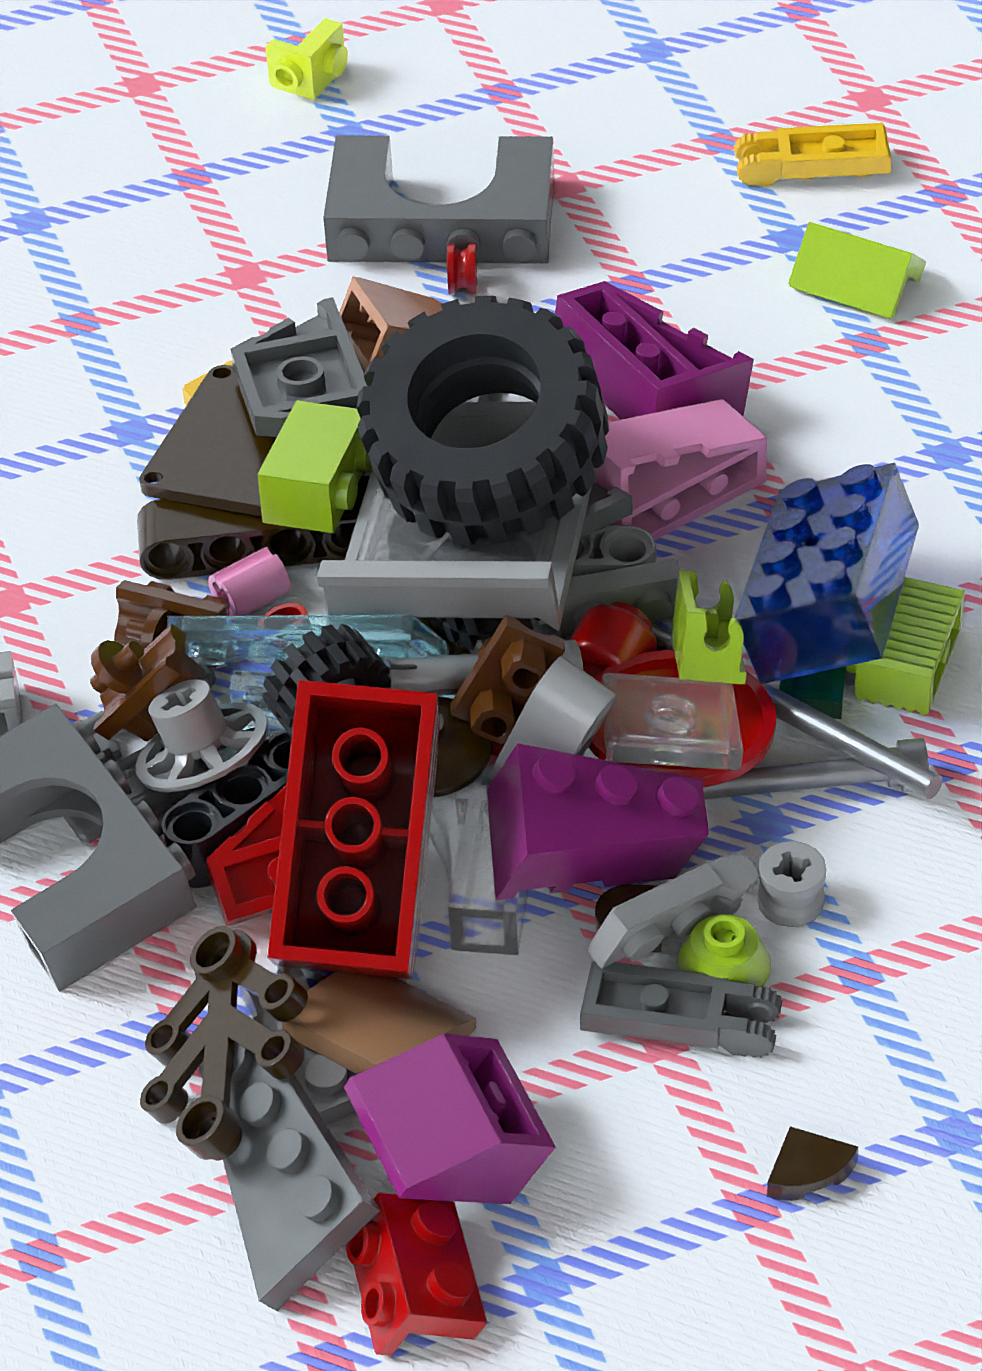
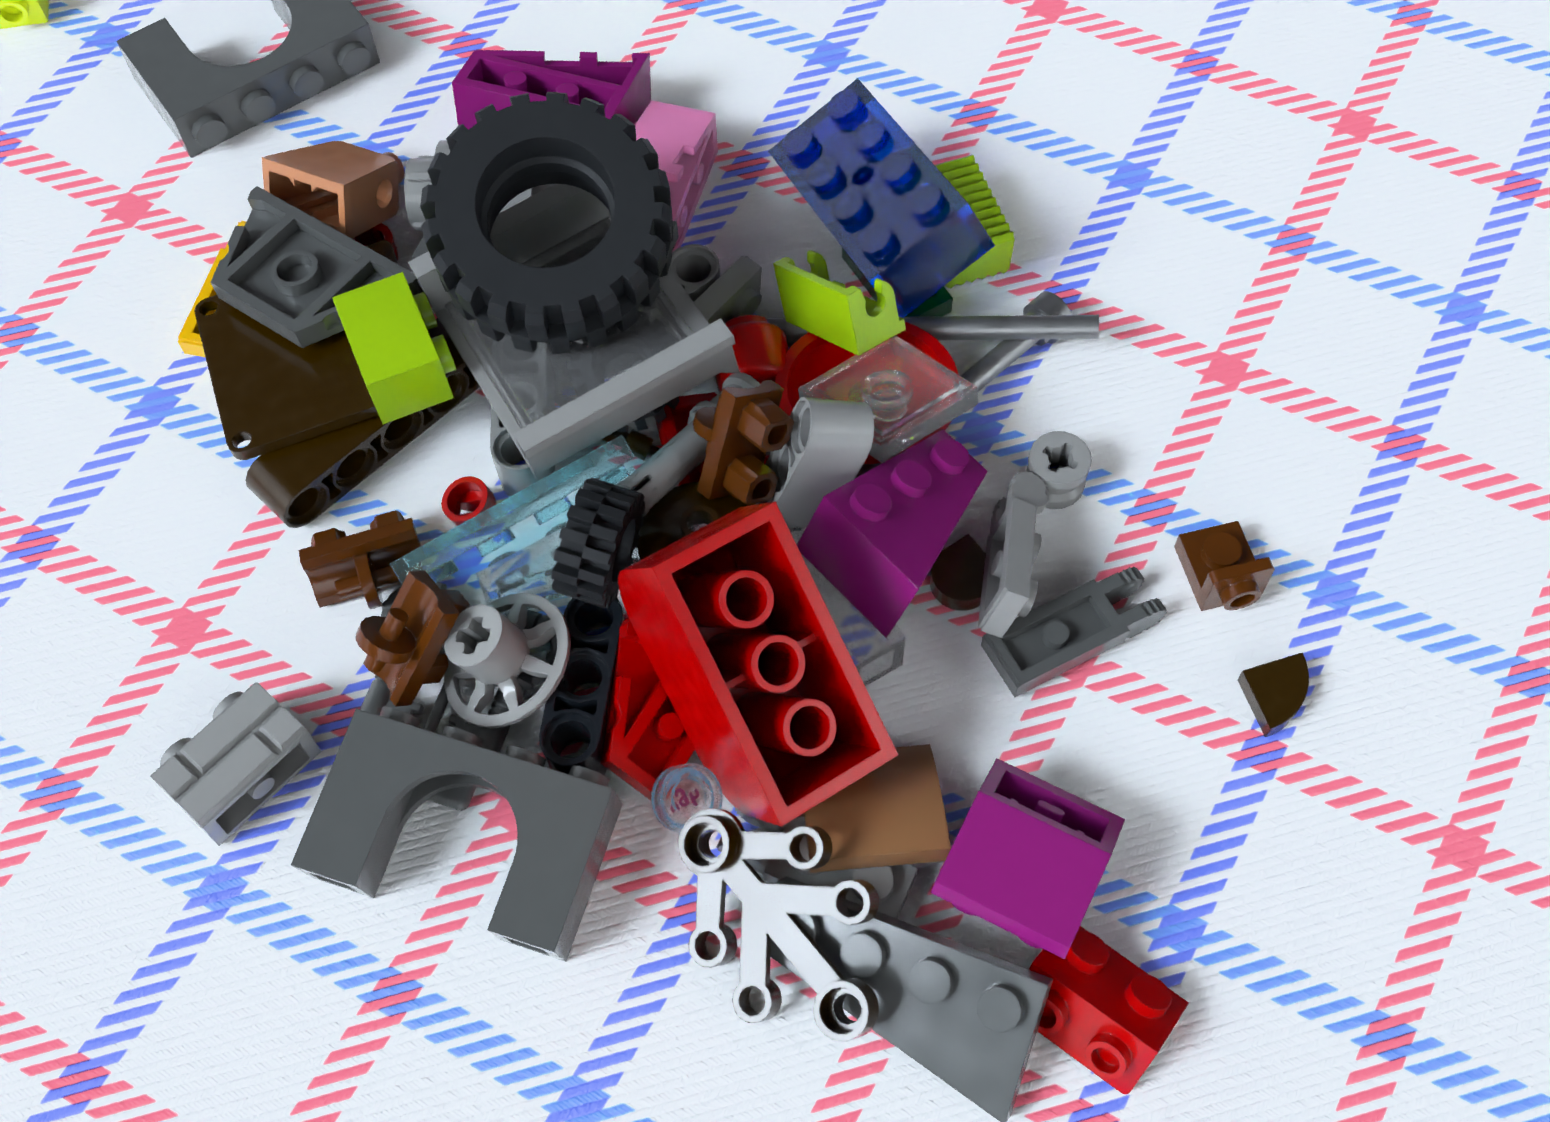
camera: 40 degrees left, 15 degrees up
bright pink piece [208,547,291,622] -> none
red bush [447,244,478,295] -> none
lime cone [677,914,771,987] -> none
none -> clear tile [651,763,723,833]
none -> reddish brown bracket [1174,521,1275,611]

